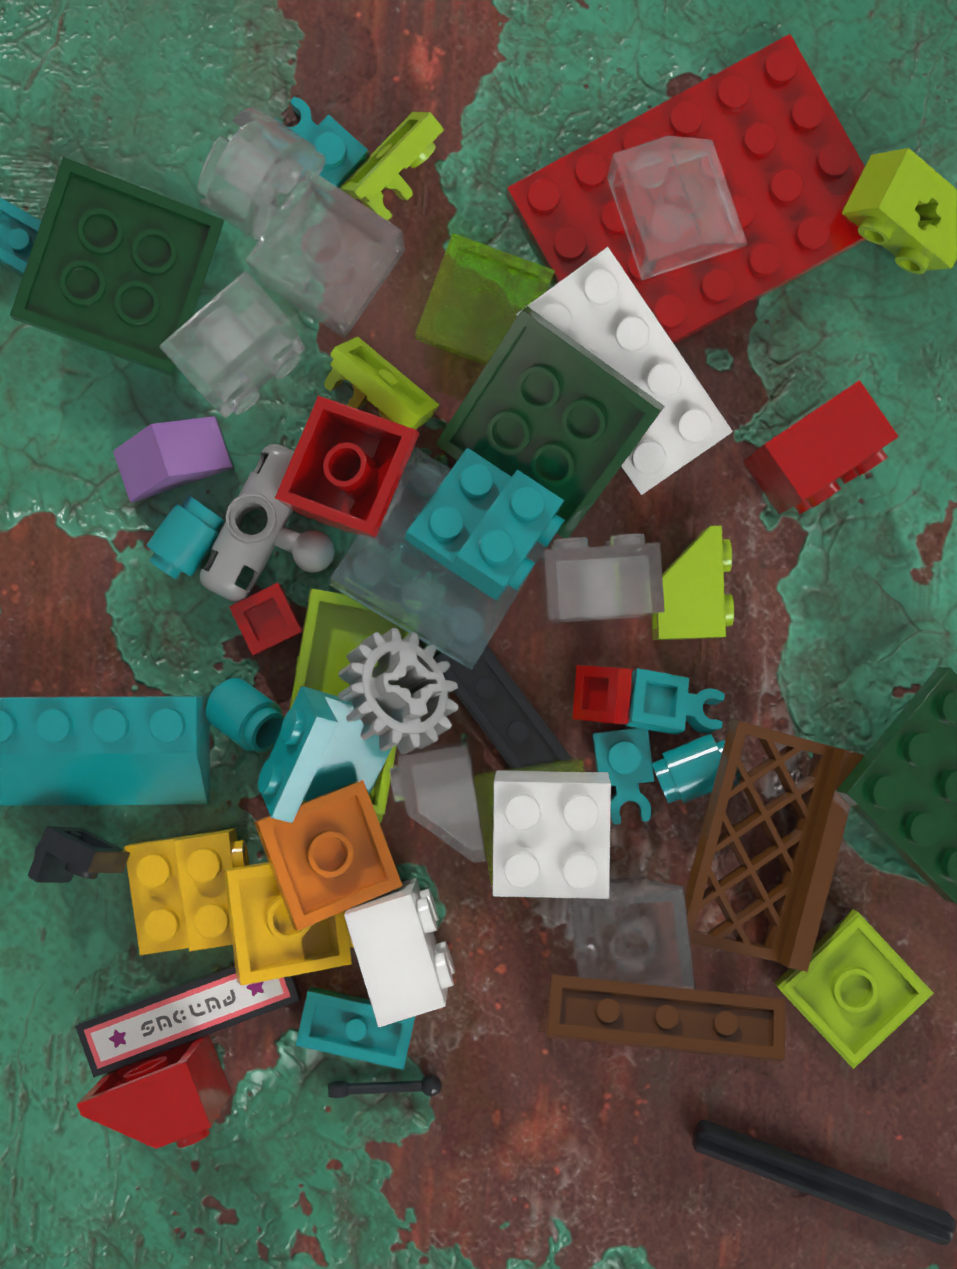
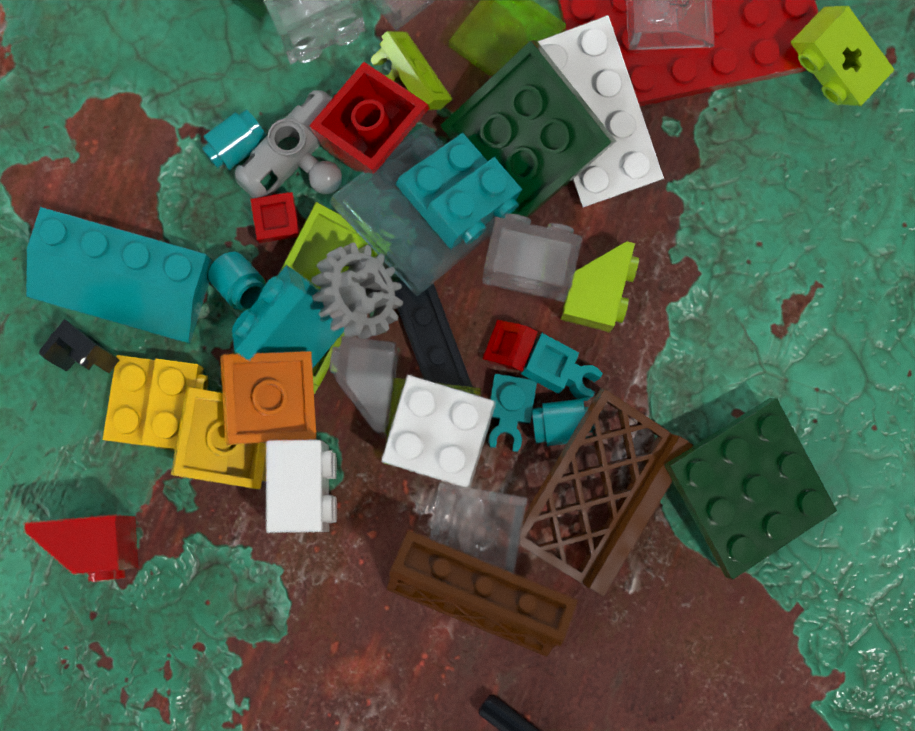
camera: 10 degrees right, 5 degrees down
tile [75,963,302,1077] -> none
medium lavender slope [113,416,234,503] -> none
teal plate [296,986,415,1070] -> none
black hinge [328,1074,442,1098] -> none
red brick [743,380,899,515] -> none
lime plate [774,909,934,1069] -> none

